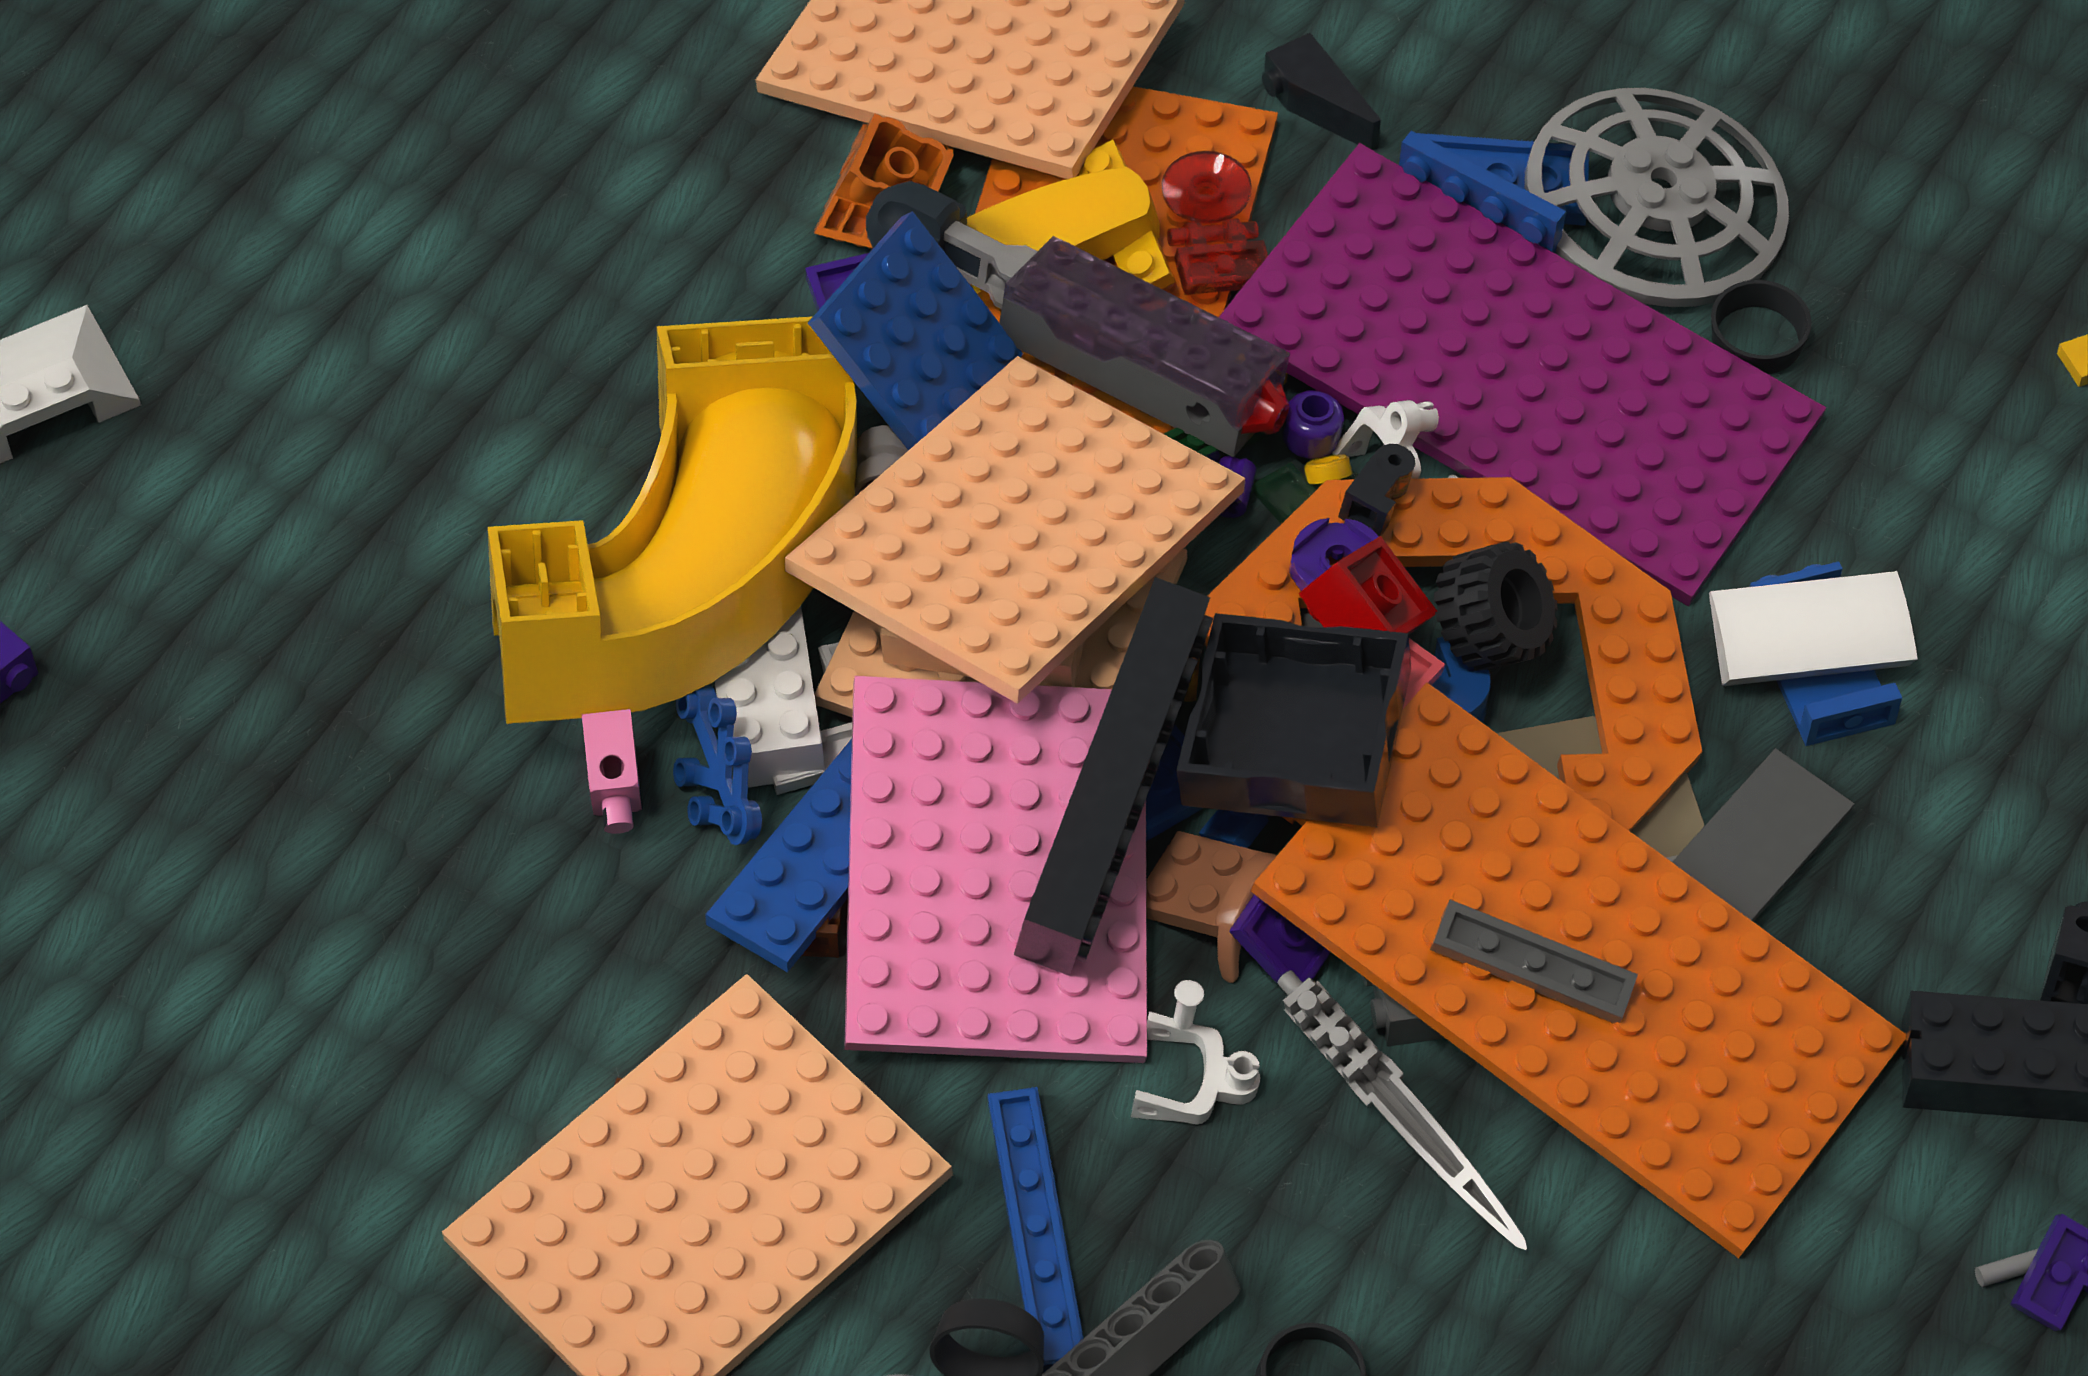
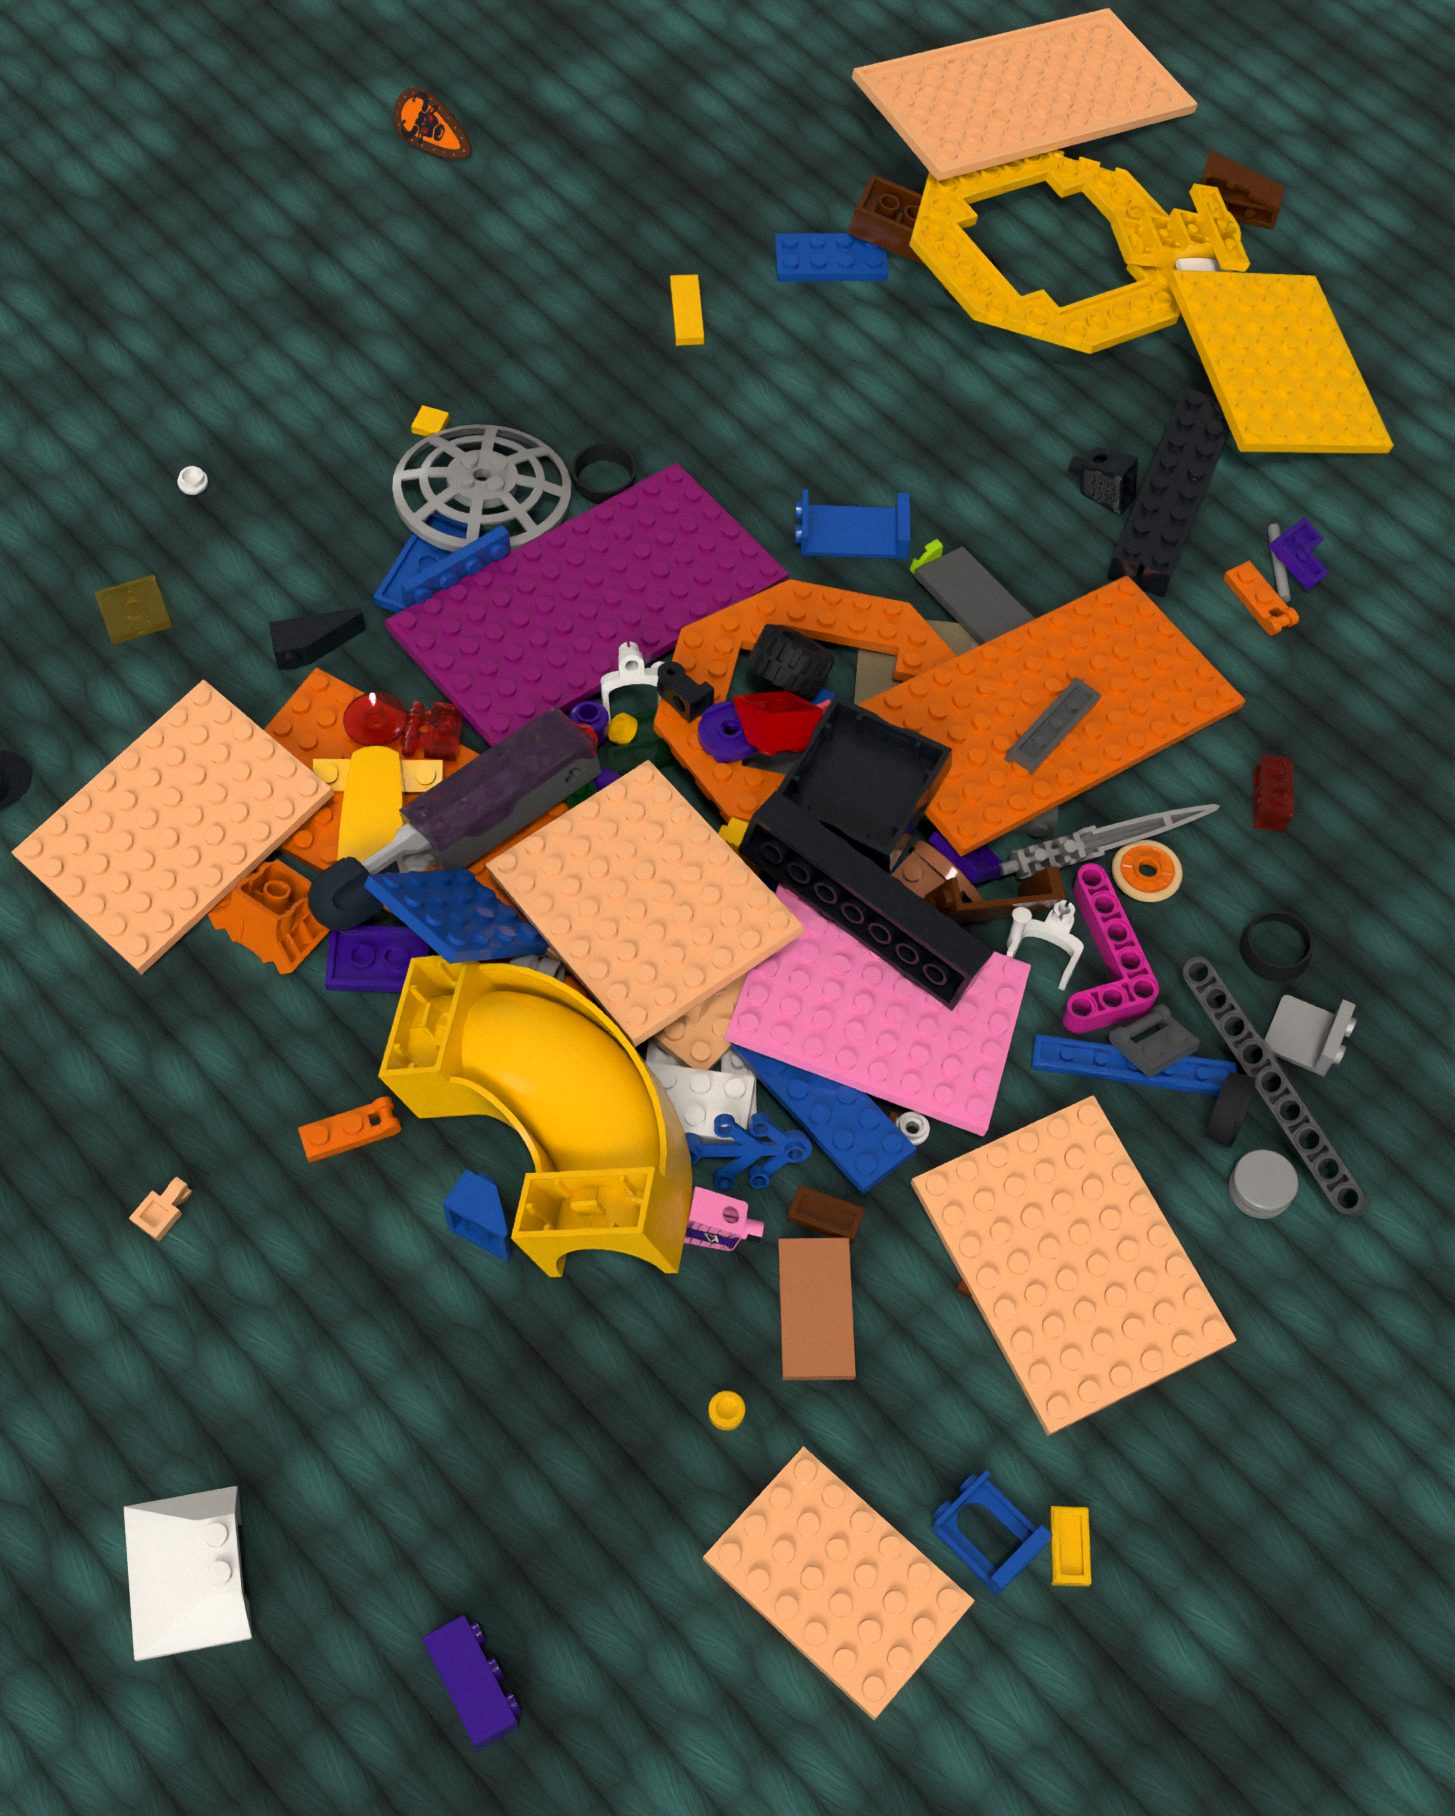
camera: 75 degrees left, 5 degrees up
white slope [1709,571,1918,686] -> none
none -> light nougat plate [129,1177,192,1242]
none -> orange plate [298,1096,402,1163]
none -> yellow tile [411,405,450,437]
none -> blue slope [443,1169,512,1263]
none -> light nougat plate [703,1446,975,1721]
none -> yellow tile [708,1391,745,1430]
none -> nougat tile [778,1238,856,1381]
none -> reddish brown tile [787,1185,865,1244]
none -> white plate [896,1112,930,1146]
none -> lime tile [910,539,943,574]
none -> reddish brown panel [925,866,1066,924]
none -> blue panel [931,1470,1053,1597]
none -> yellow tile [1049,1506,1091,1587]
none -> dark pink beam [1062,863,1159,1034]
none -> dark grey plate [1109,1003,1200,1078]
none -> wheel [1112,840,1183,902]
none -> orange plate [1223,560,1299,636]
none -> clear red brick [1253,754,1294,831]

